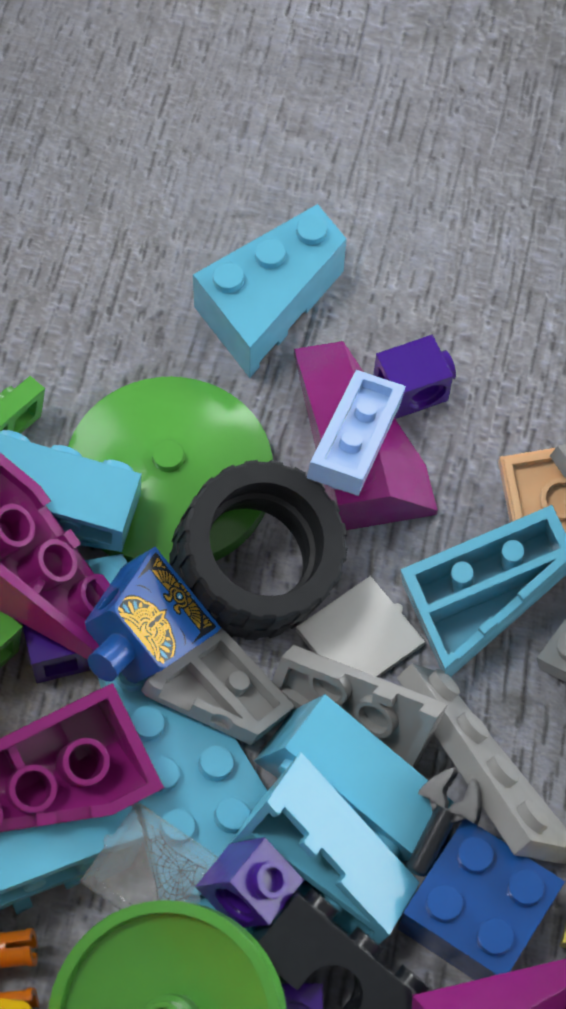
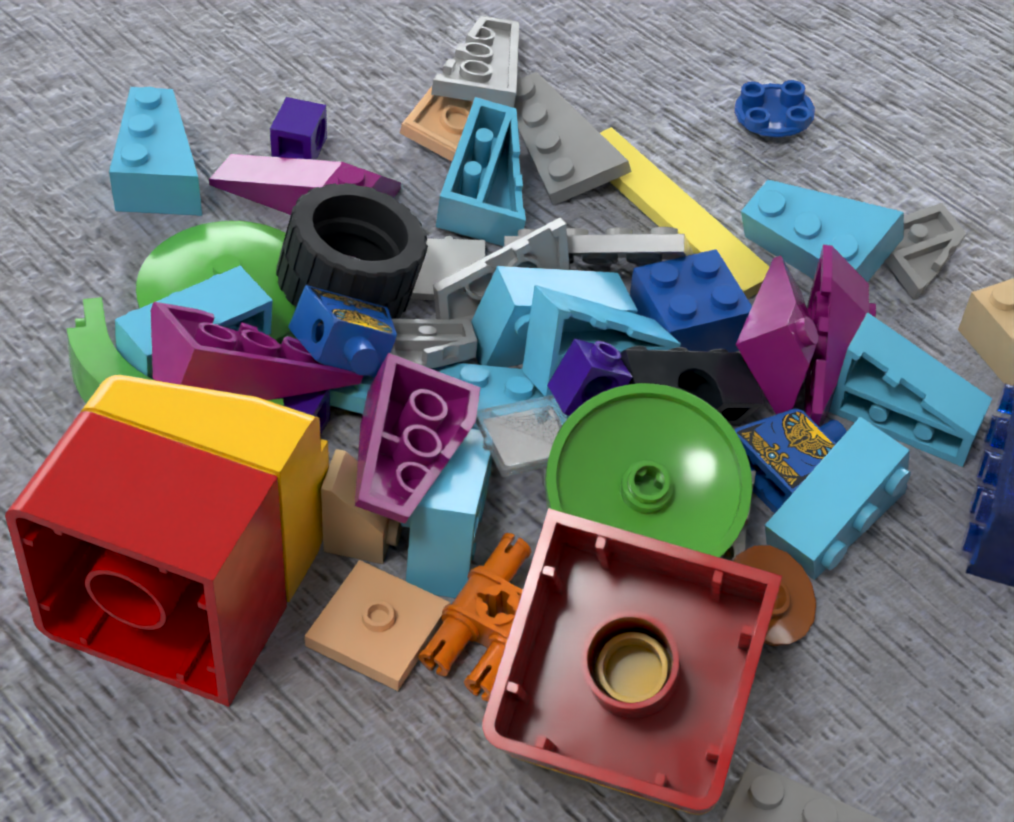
camera: 55 degrees left, 15 degrees down
light blue plate [307,370,406,496] -> none
black bar [407,767,482,877] -> none

